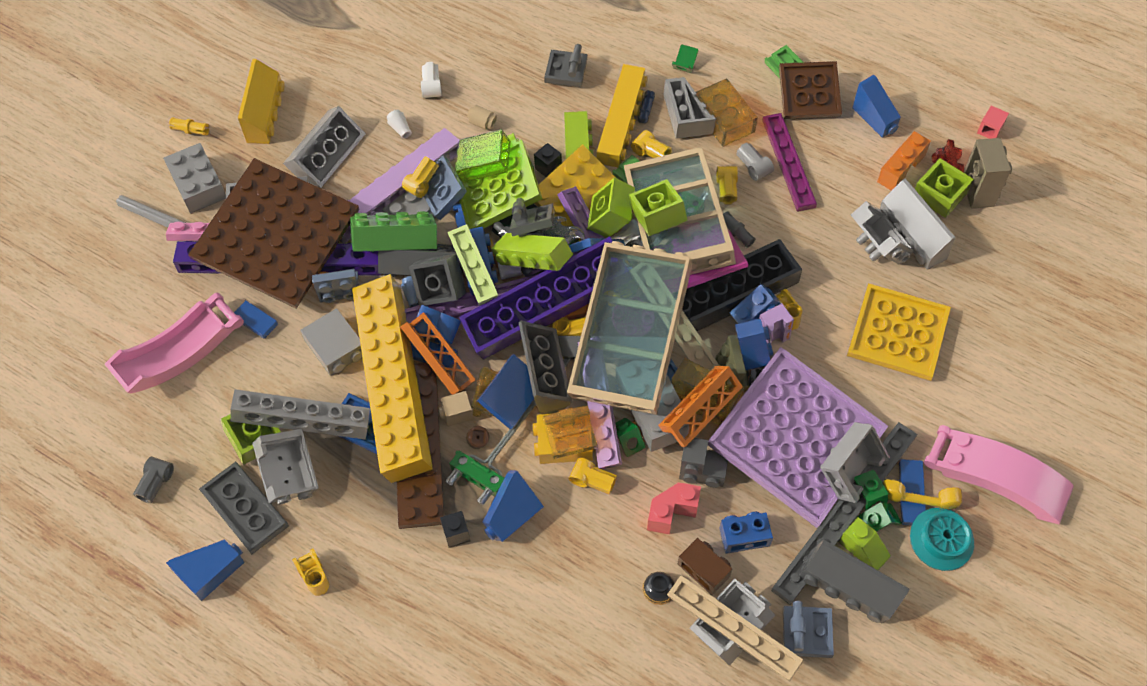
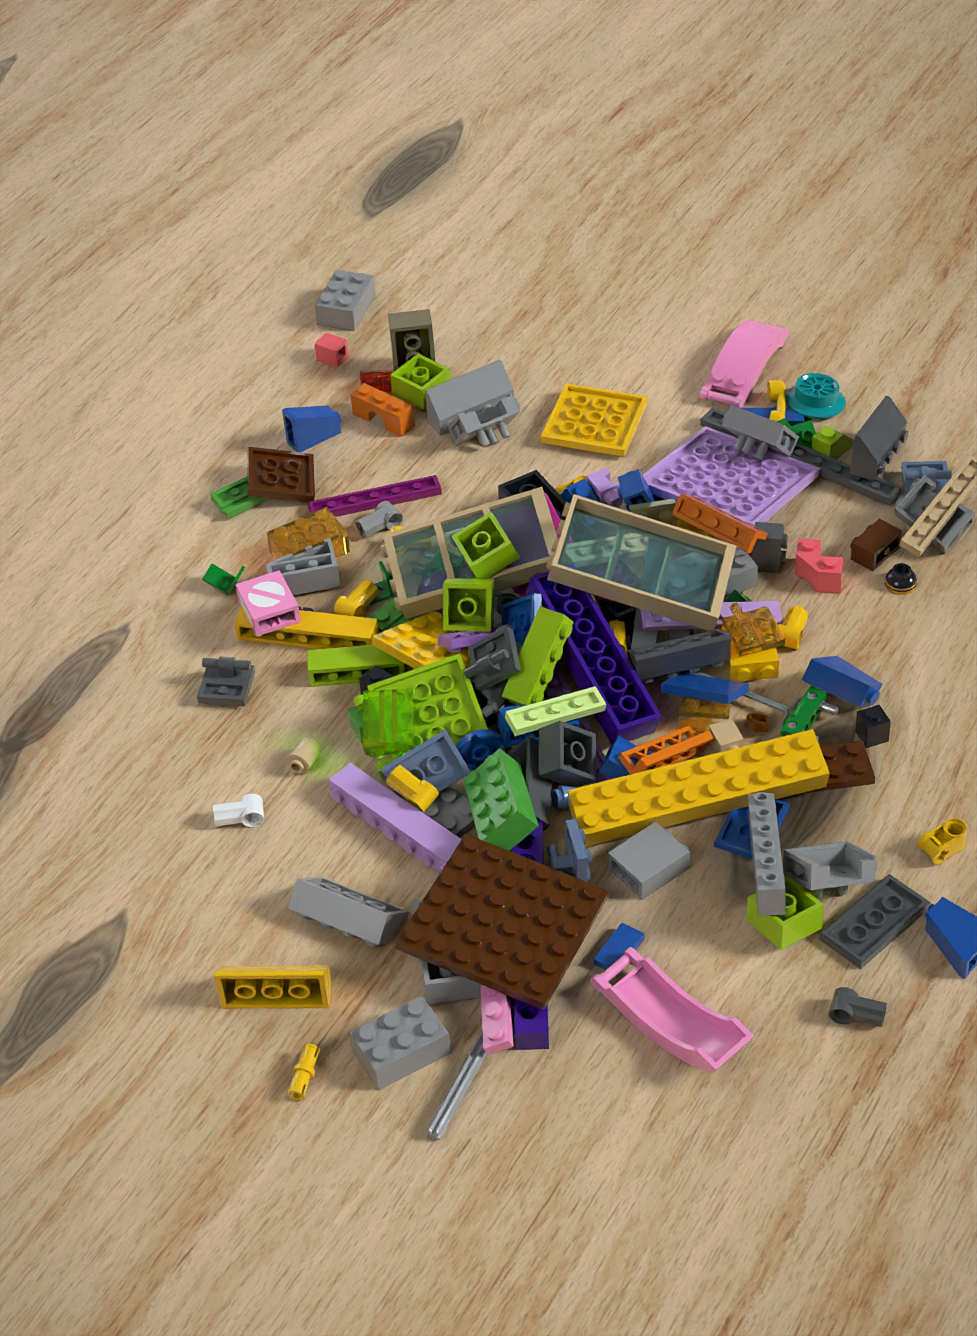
camera: 90 degrees left, 15 degrees down
white cone [387,109,412,139] -> none
blue brick [719,511,773,554] -> none
none -> bright pink brick [235,570,301,637]
none -> light grey brick [315,270,376,331]

